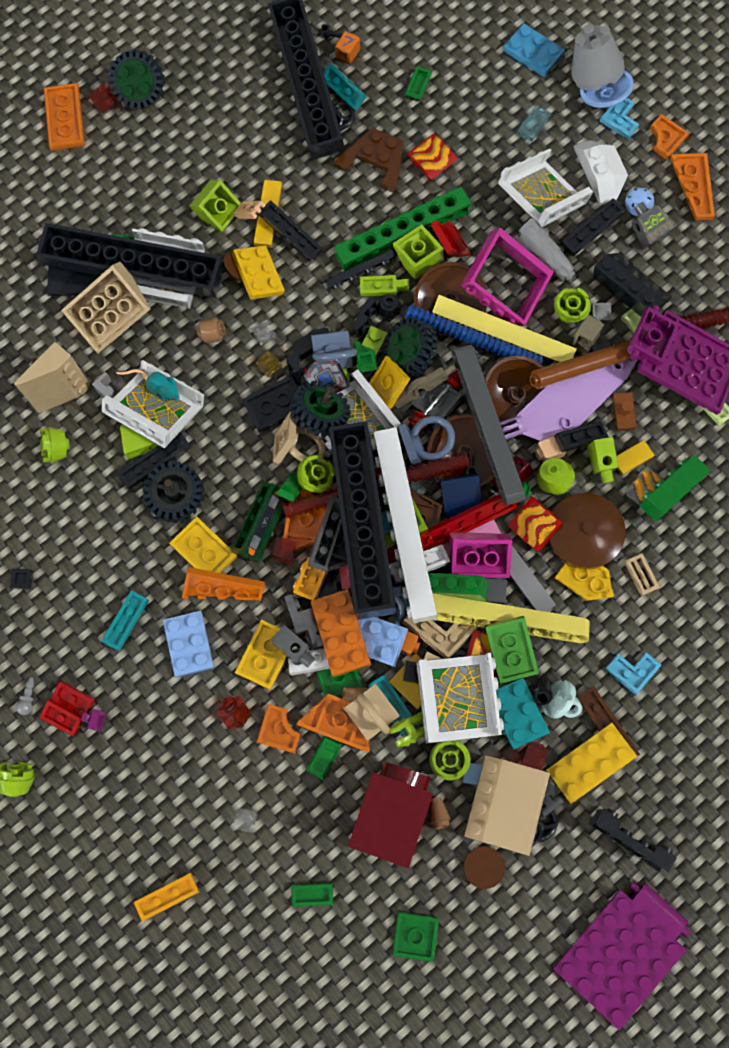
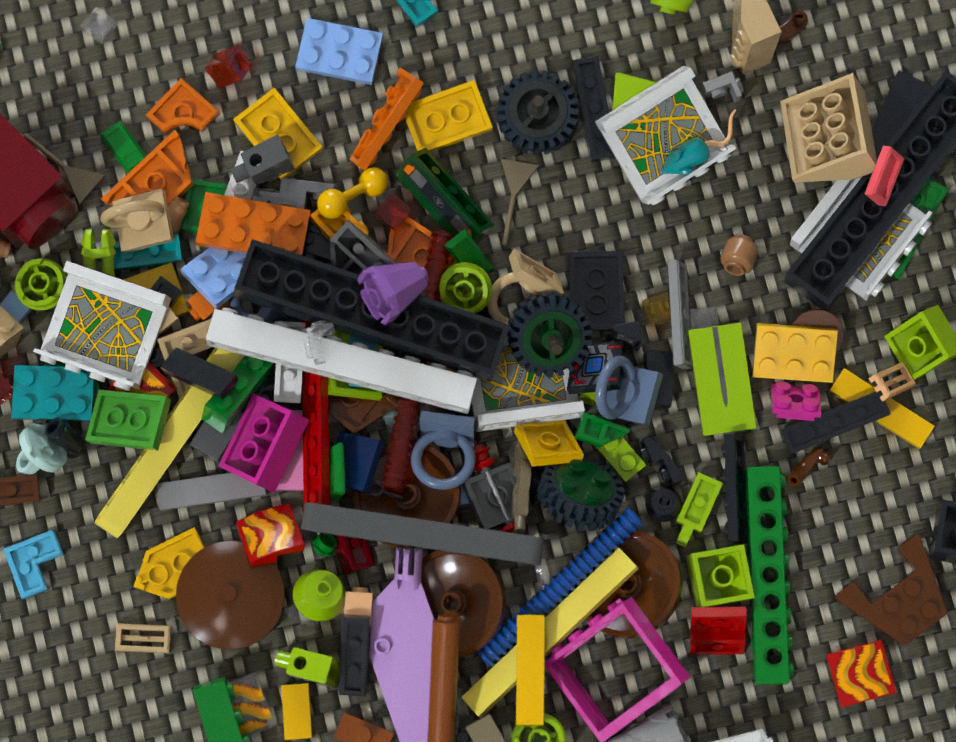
camera: 115 degrees right, 5 degrees up
none -> dark tan piece [23,133,105,205]
none -> black tile [160,347,239,400]
none -> clear bracket [304,321,335,365]
none -> yellow piece [317,167,388,219]
none -> green tile [329,443,346,503]
none -> medium lavender cone [357,262,429,325]
none -> dark tan piece [500,159,539,247]
none -> yellow tile [516,615,545,726]
none -> light grey tile [668,260,693,369]
none -> lime tile [687,323,756,436]
none -> dark pink piece [771,381,821,421]
none -> reddish brown arm [787,446,831,486]
none -> coral tile [865,146,904,206]

